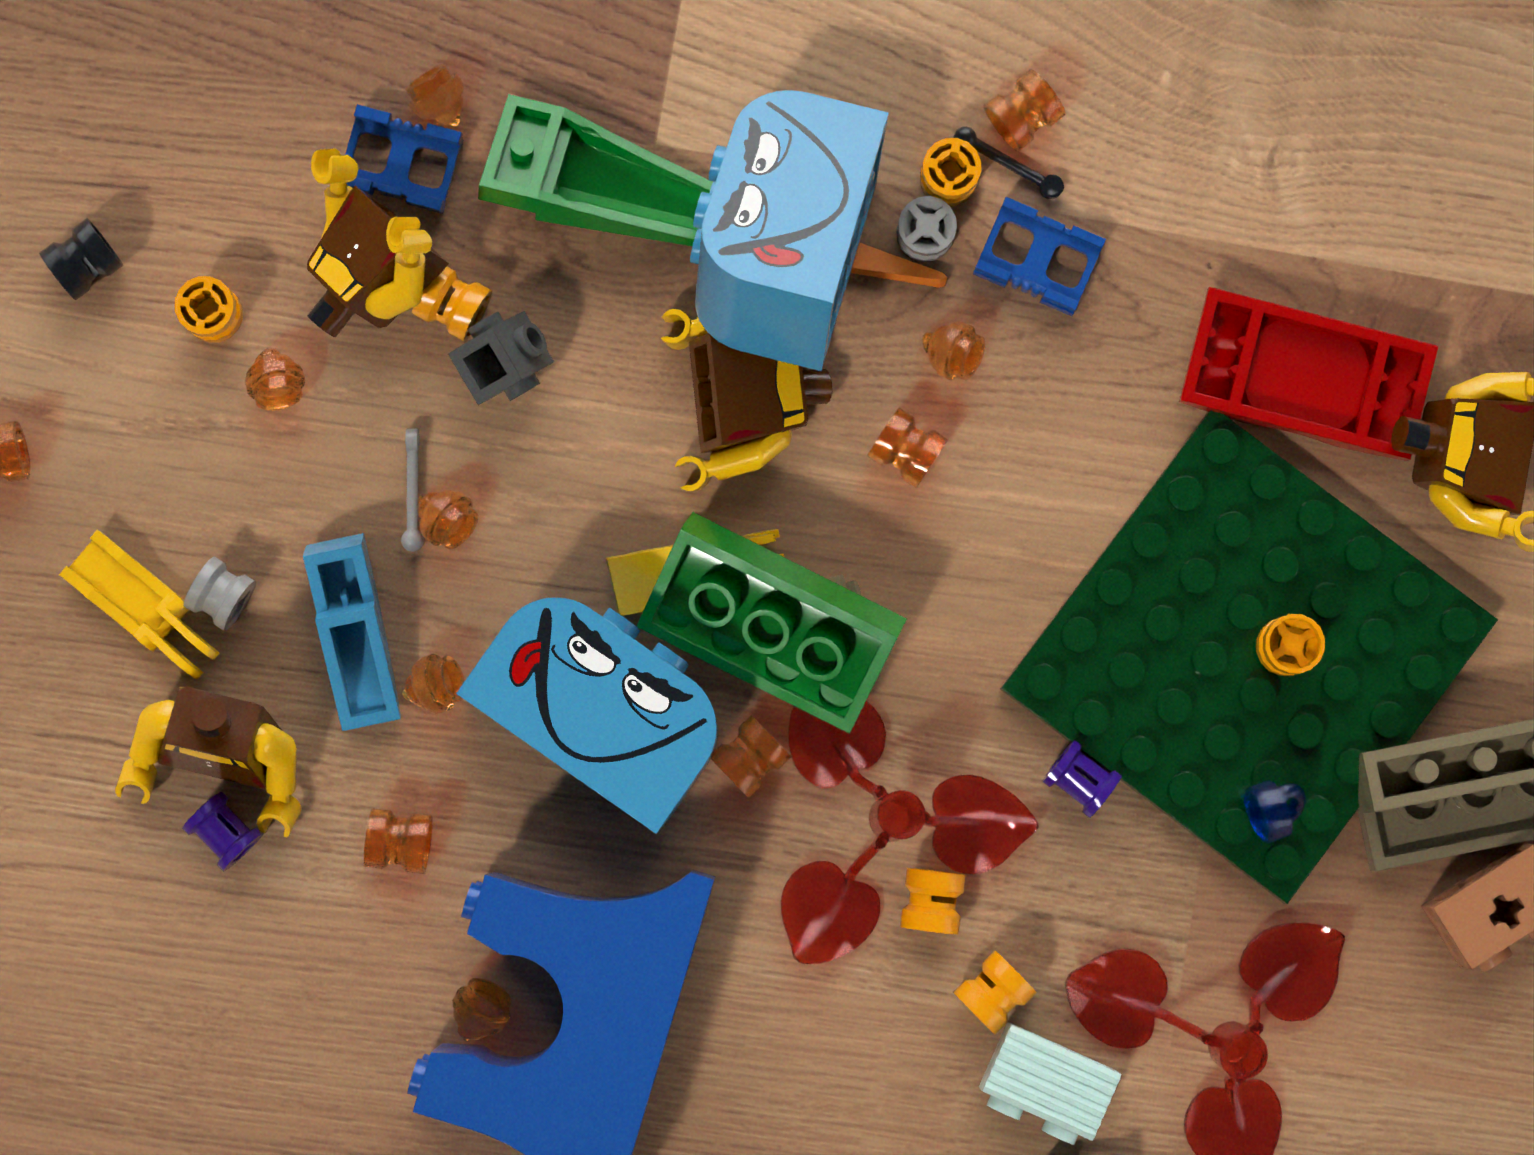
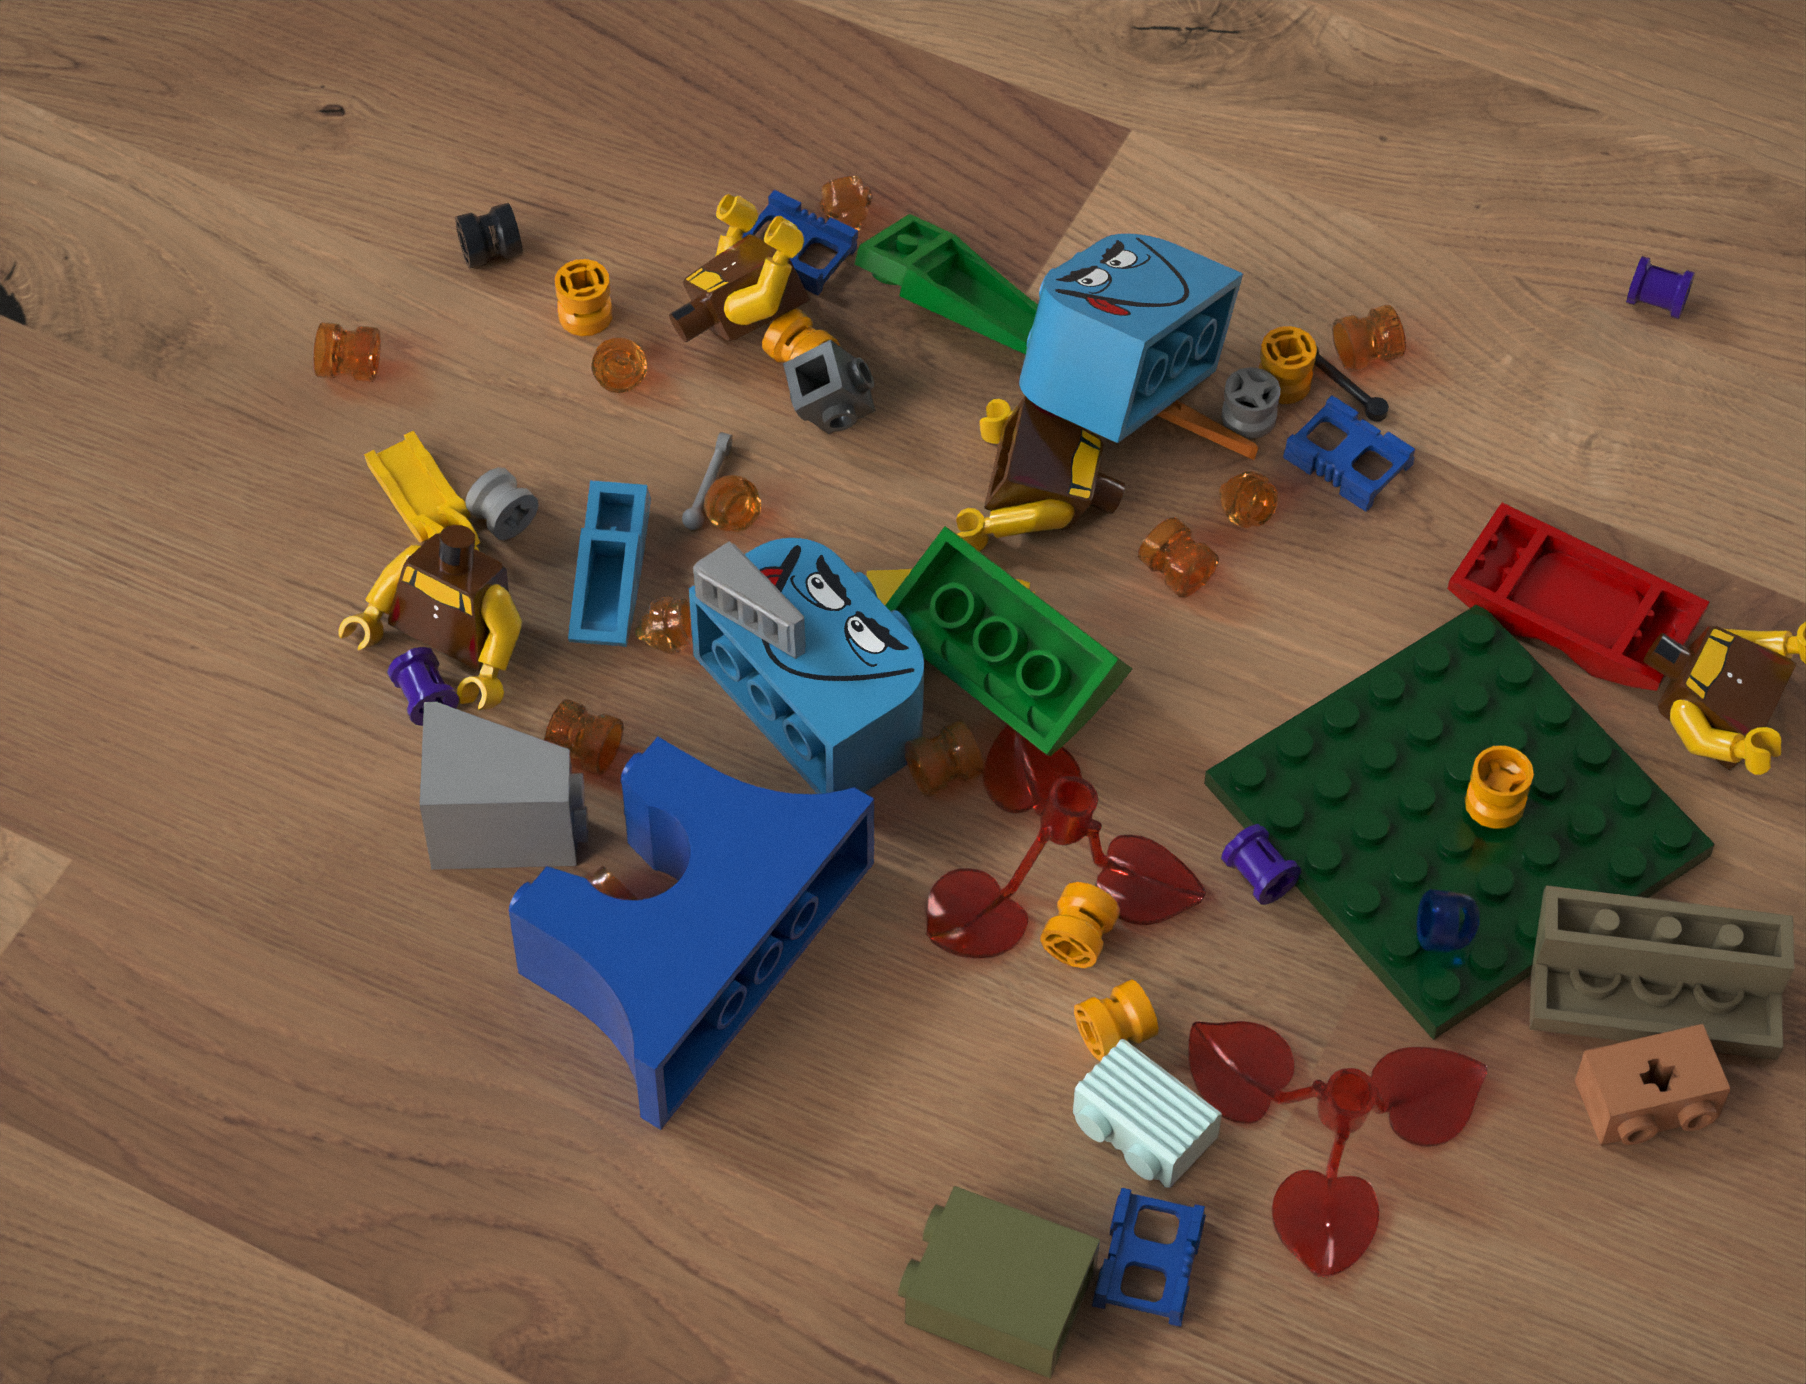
camera: 20 degrees right, 30 degrees down
none -> light grey slope [420,702,588,870]
none -> light grey slope [693,541,806,659]

